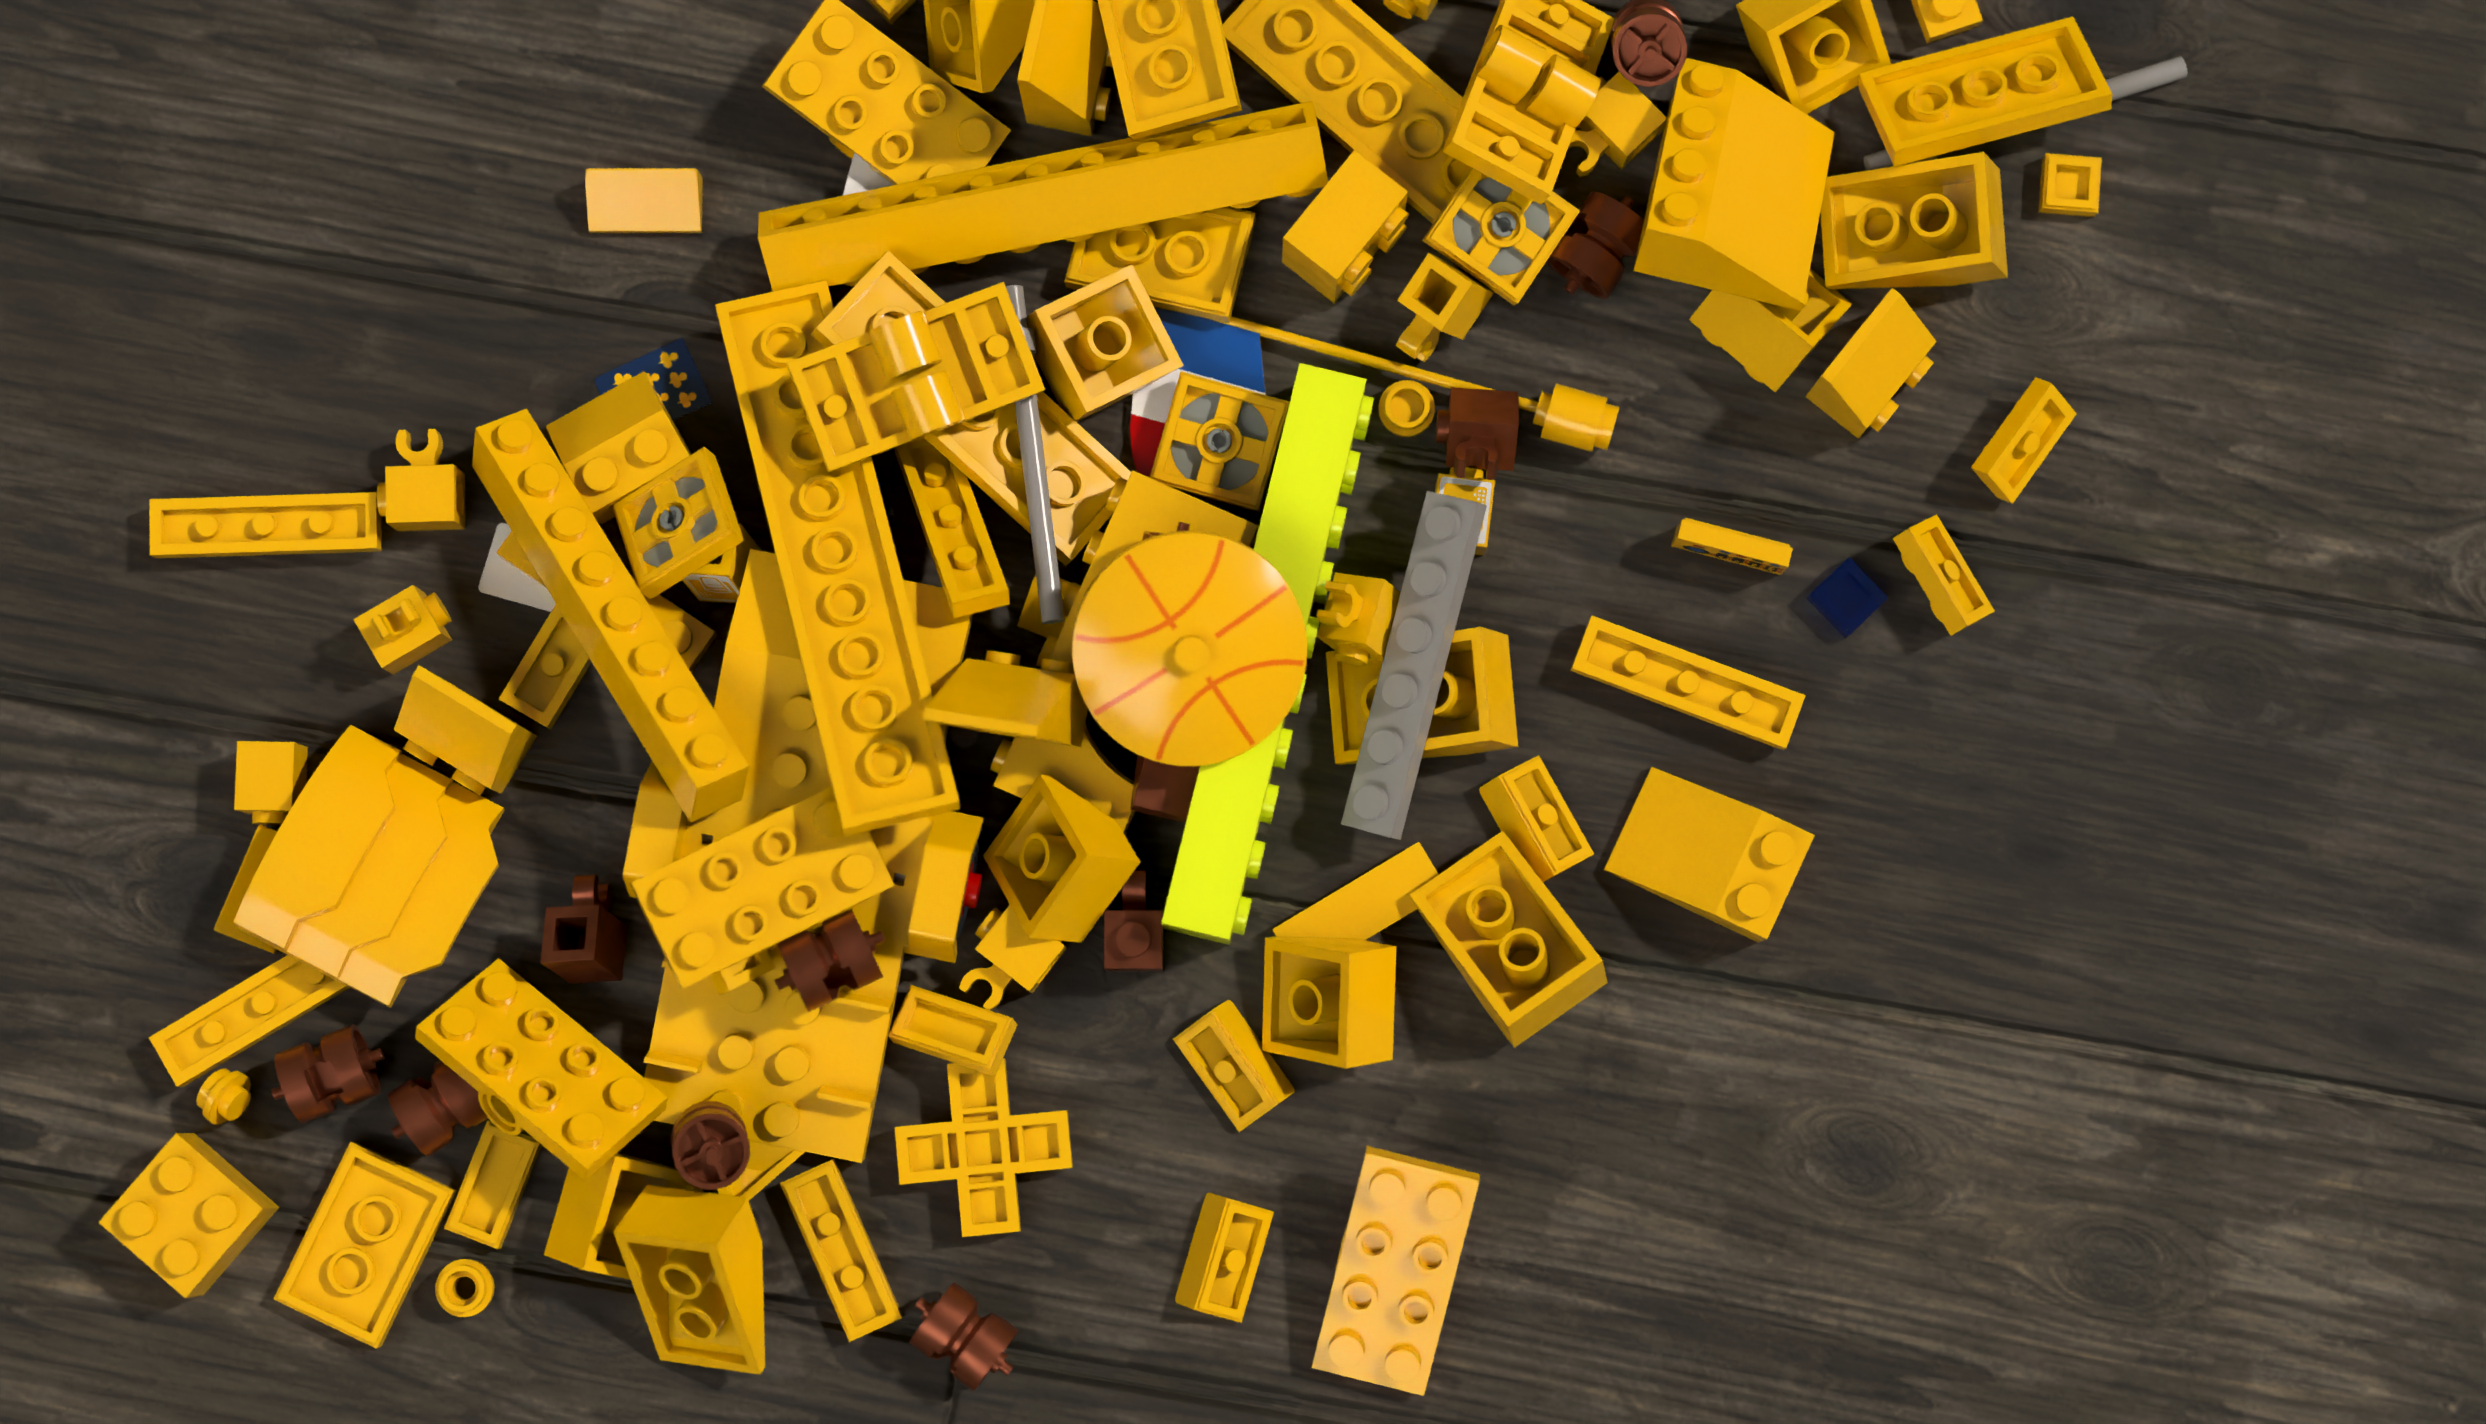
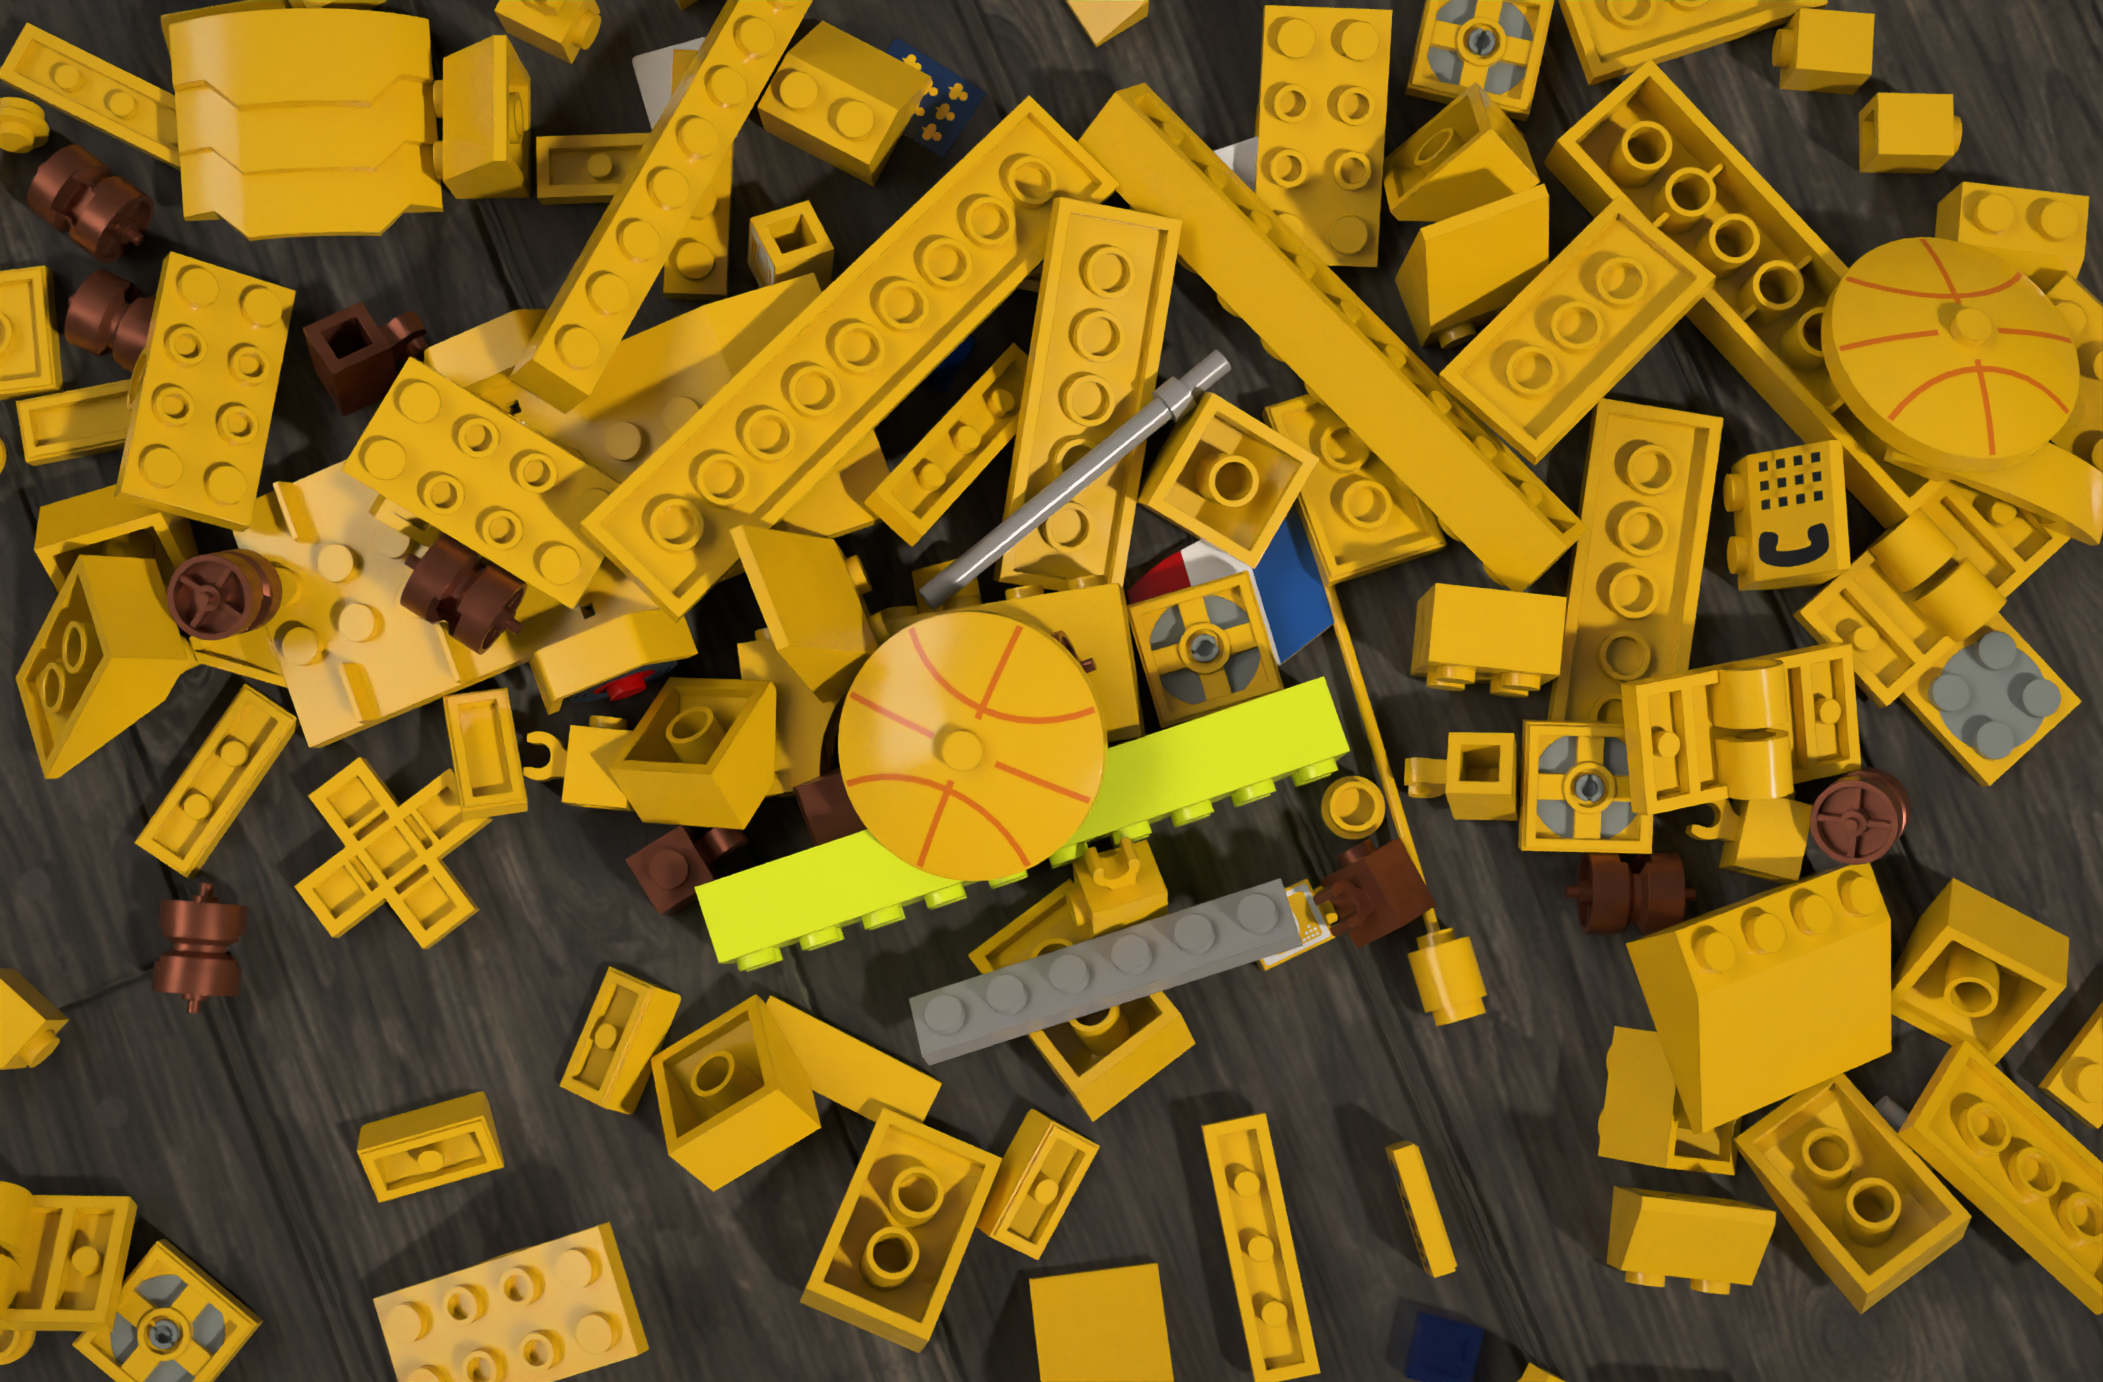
camera: 55 degrees right, 0 degrees up
yellow piece [612,447,744,600] -> none
yellow plate [786,282,1045,473] -> none
yellow tile [2039,153,2102,217] -> none

